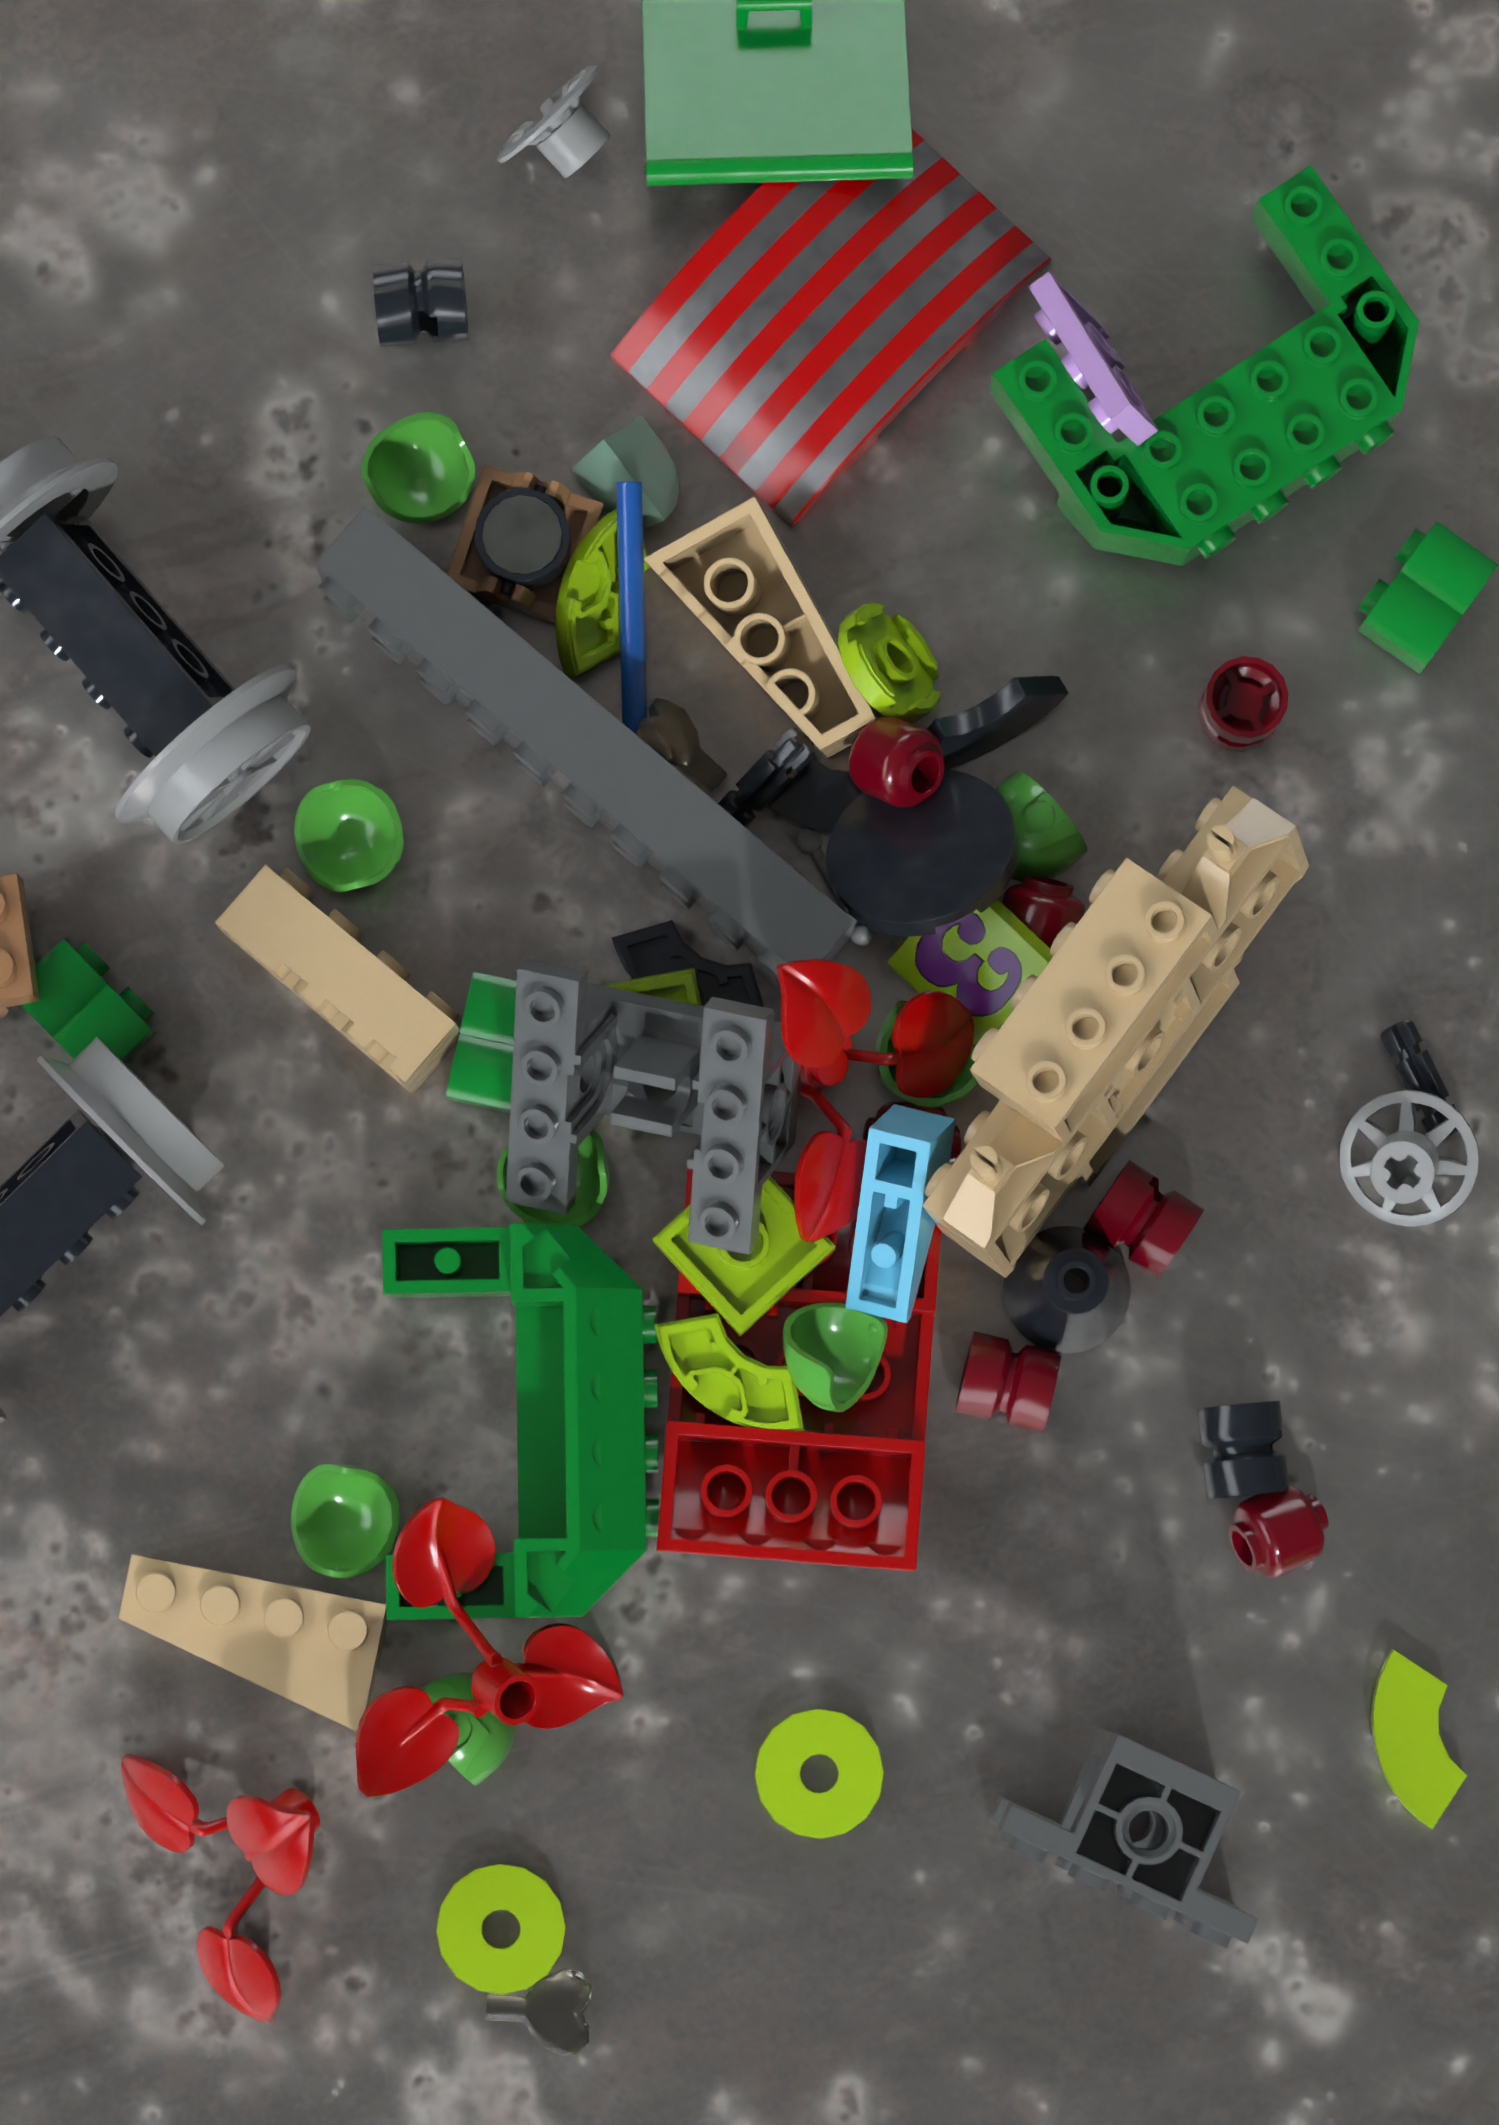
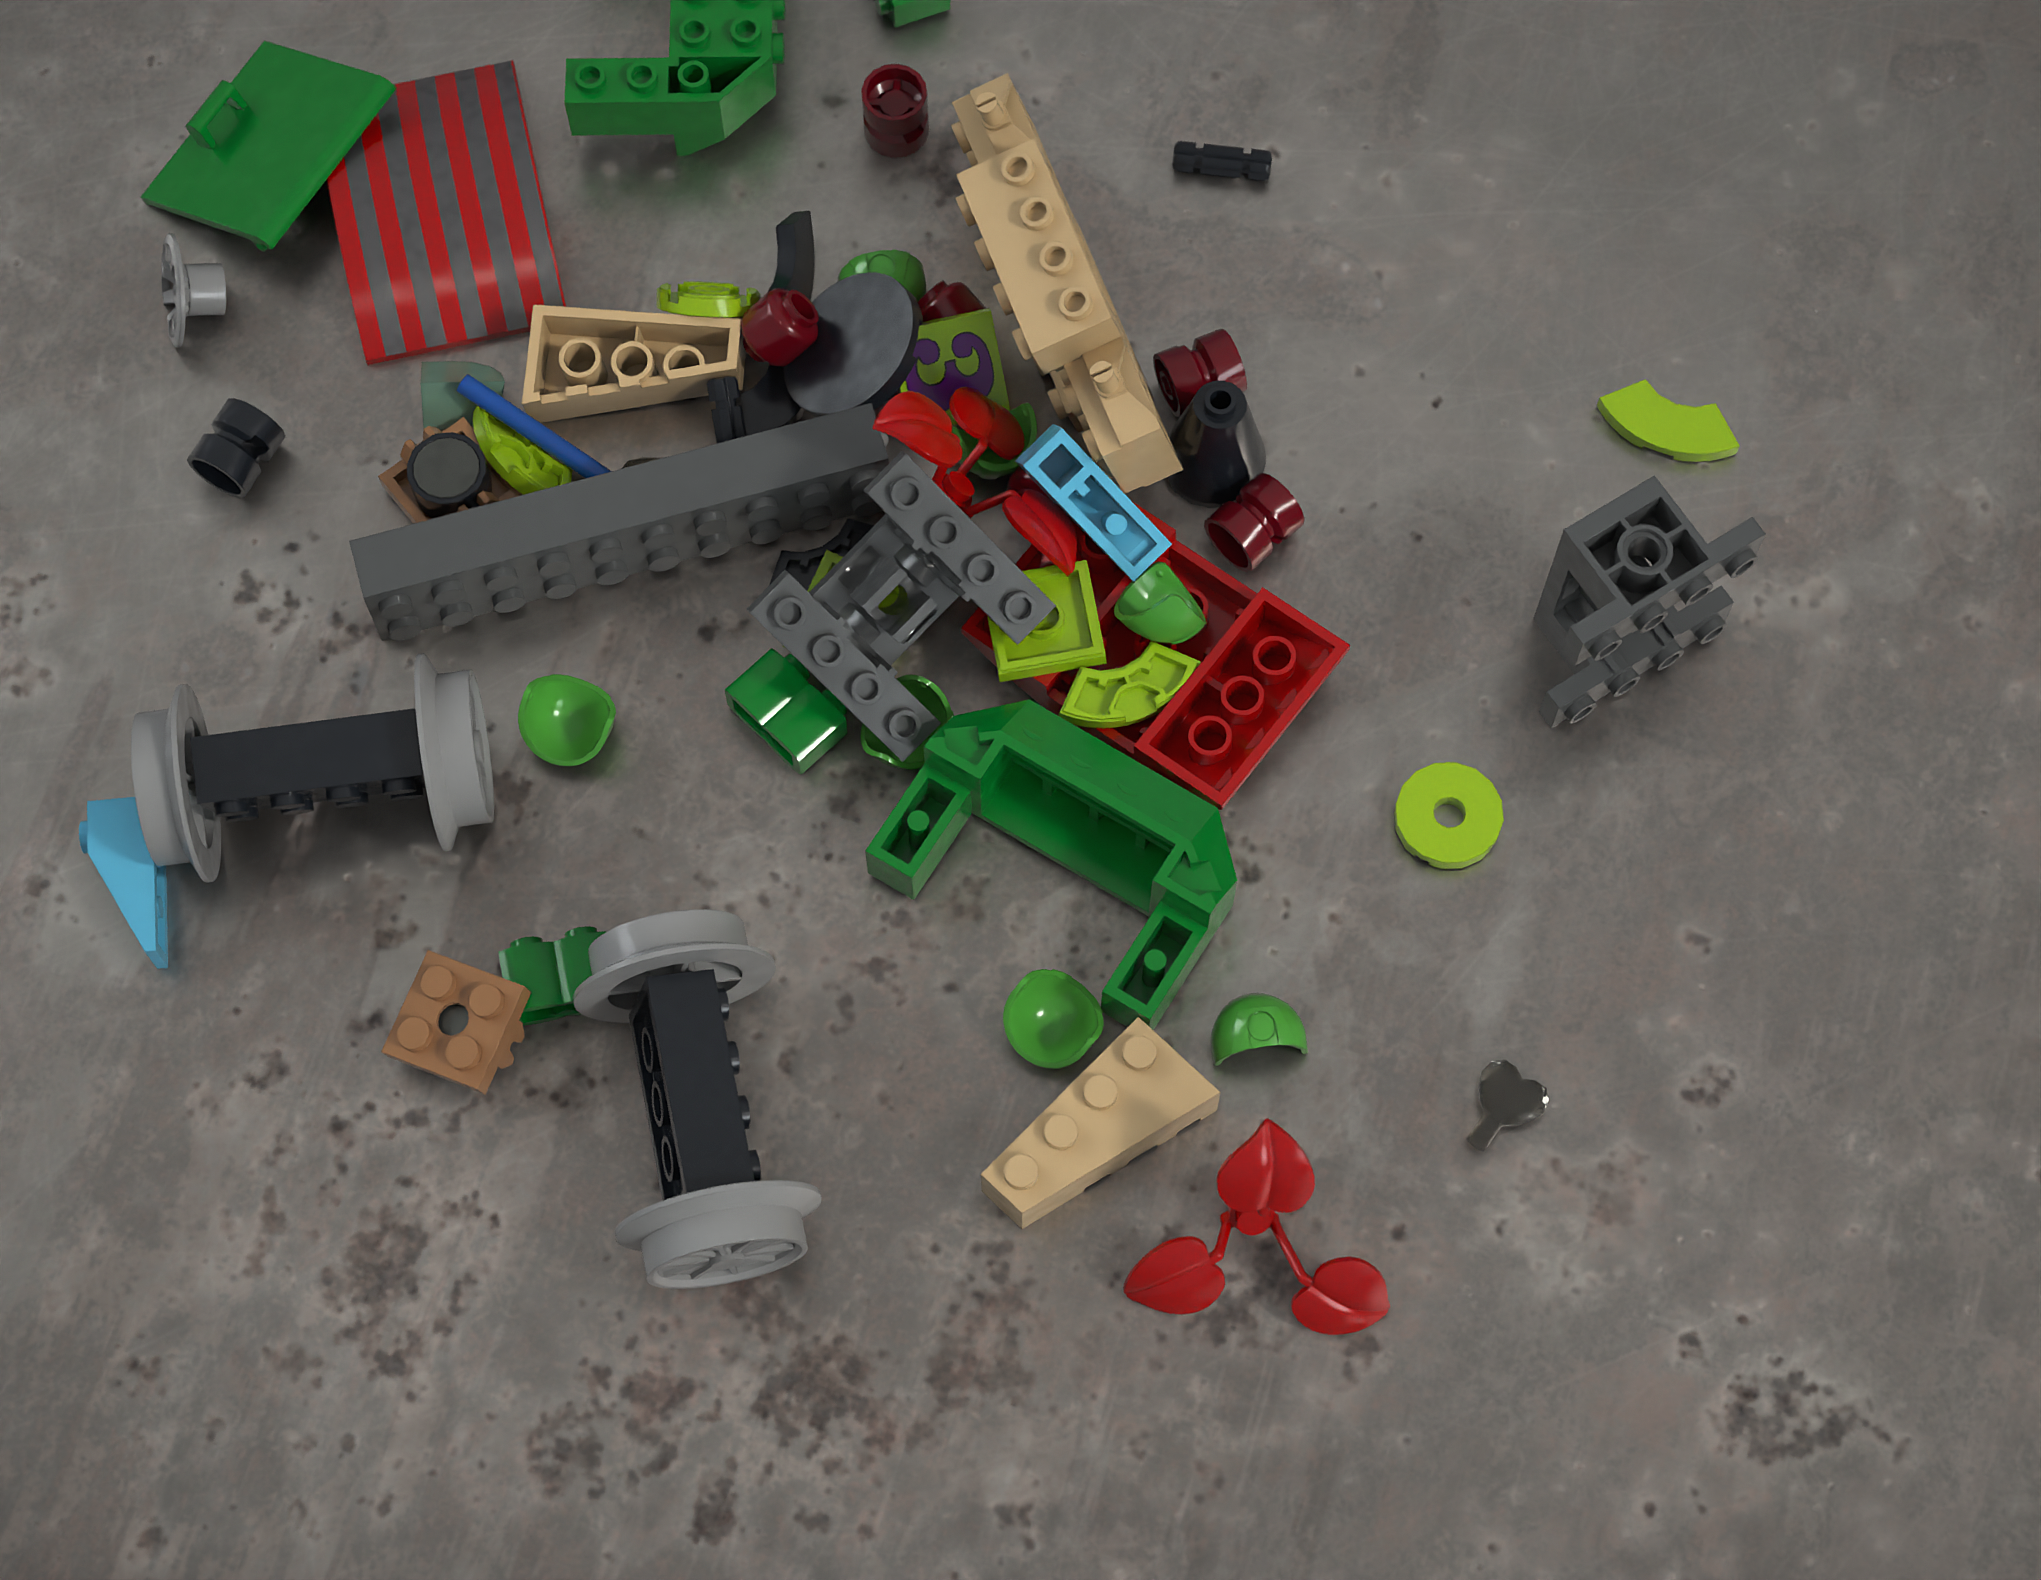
camera: 55 degrees left, 15 degrees down
tan wedge [215,865,460,1095] -> none
red plant [355,1496,624,1797] -> none
bright green helmet [361,412,475,523] -> none
lime tile [436,1863,566,1995] -> none
lavender wing [1029,271,1158,446] -> none
black wheel [1197,1401,1289,1499] -> none
dark red head [1228,1484,1329,1578] -> none
light grey wheel [1339,1090,1479,1226] -> none

